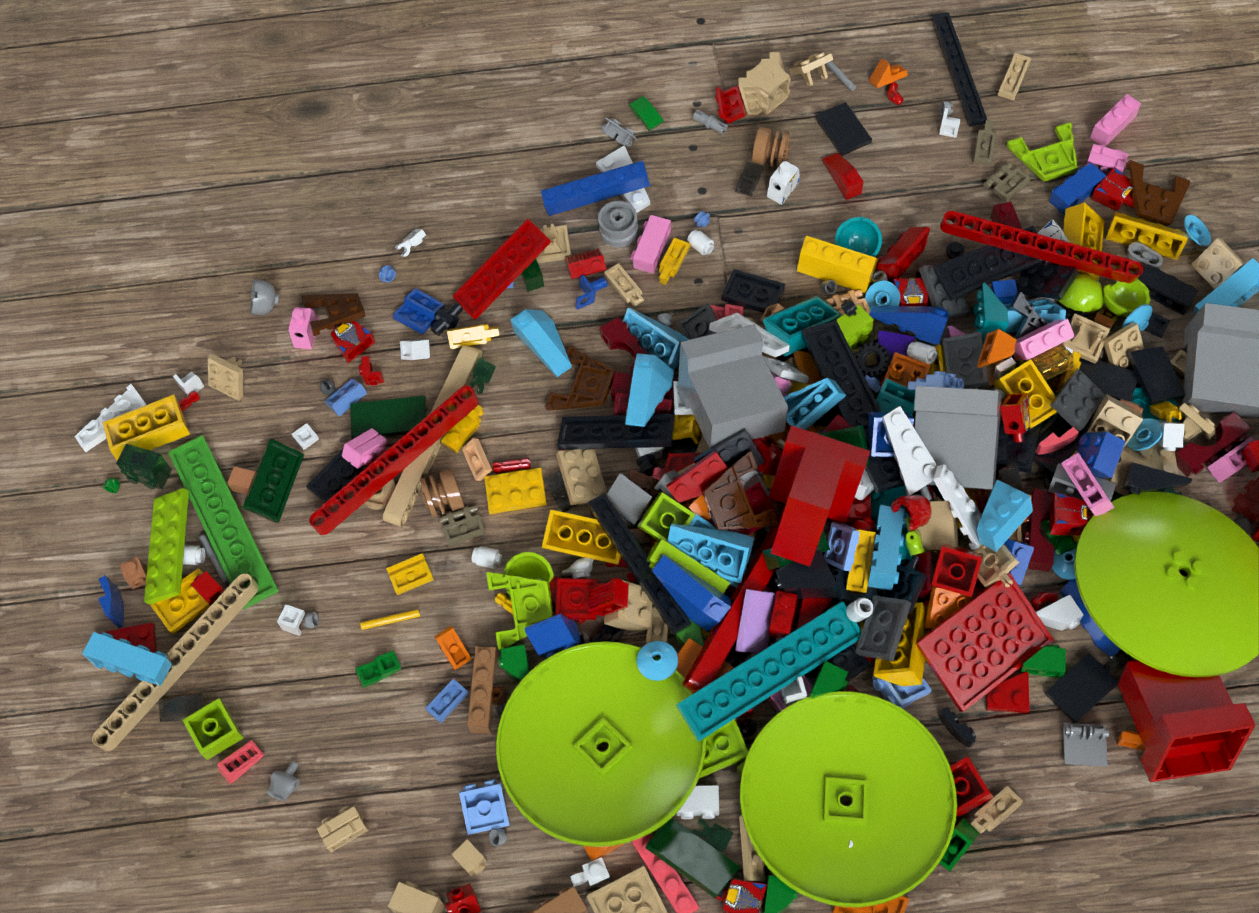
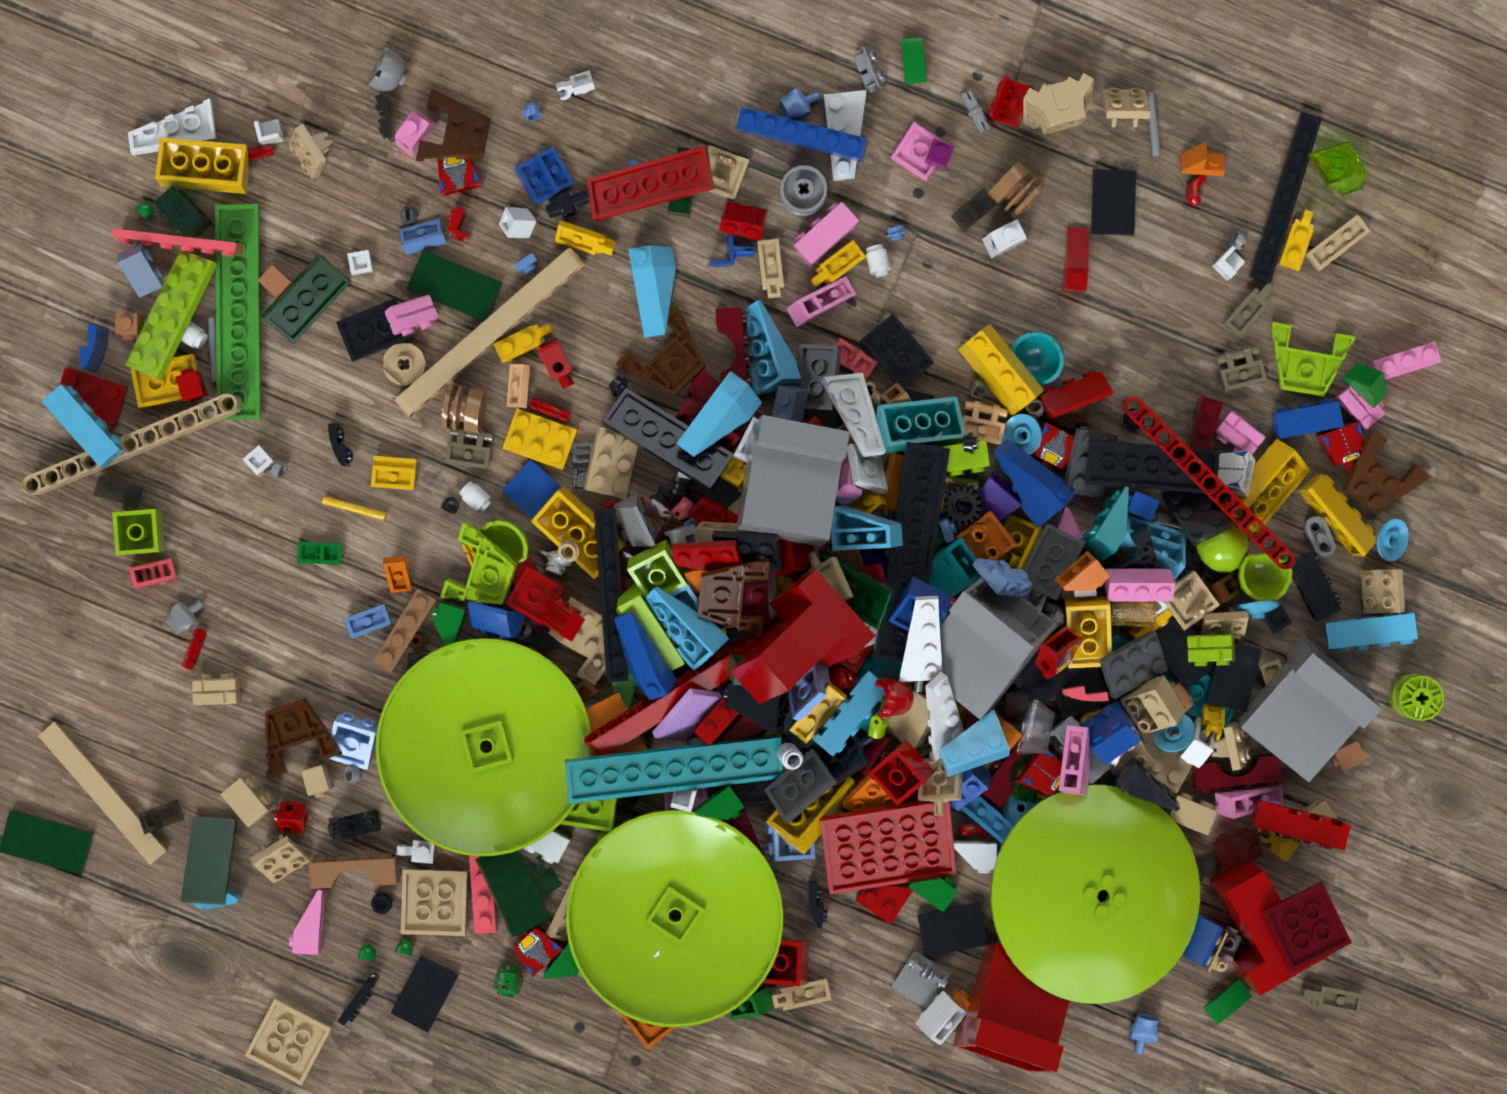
camera: 20 degrees right, 25 degrees up
red beam [309,386,479,535] -> none
clear green plate [468,358,496,394] -> none
medium azure dish [637,641,678,681] -> none
light grey hinge [657,313,672,327] -> none
white brick [907,341,937,364] -> none
none -> coral plate [112,228,244,257]
none -> sand blue brick [117,243,164,298]
none -> red axle [182,628,207,670]
none -> reddish brown wing [265,698,343,778]
none -> black slope [328,423,353,467]
none -> black bracket [328,810,381,840]
none -> clear smoke slope [375,93,396,143]
none -> black hinge [440,497,459,514]
none -> blue tile [502,459,562,519]
none -> medium blue plate [514,253,539,274]
none -> red torso [537,338,574,389]
none -> tan plate [558,540,580,562]
none -> black plate [608,376,628,396]
none -> medium blue piece [779,88,820,119]
none -> bright pink slope [786,276,857,327]
none -> bright pink tile [890,122,948,182]
none -> white brick [915,991,967,1045]
none -> magenta brick [924,139,954,171]
none -> dark azure plate [961,796,1014,844]
none -> clear slope [1017,700,1055,754]
none -> tan brick [1166,792,1217,836]
none -> lime brick [1187,634,1235,666]
none -> bright pink brick [1215,410,1266,455]
none -> yellow hinge [1278,209,1314,271]
none -> clear neon green slope [1308,141,1368,195]
none -> green slope [1343,363,1388,408]

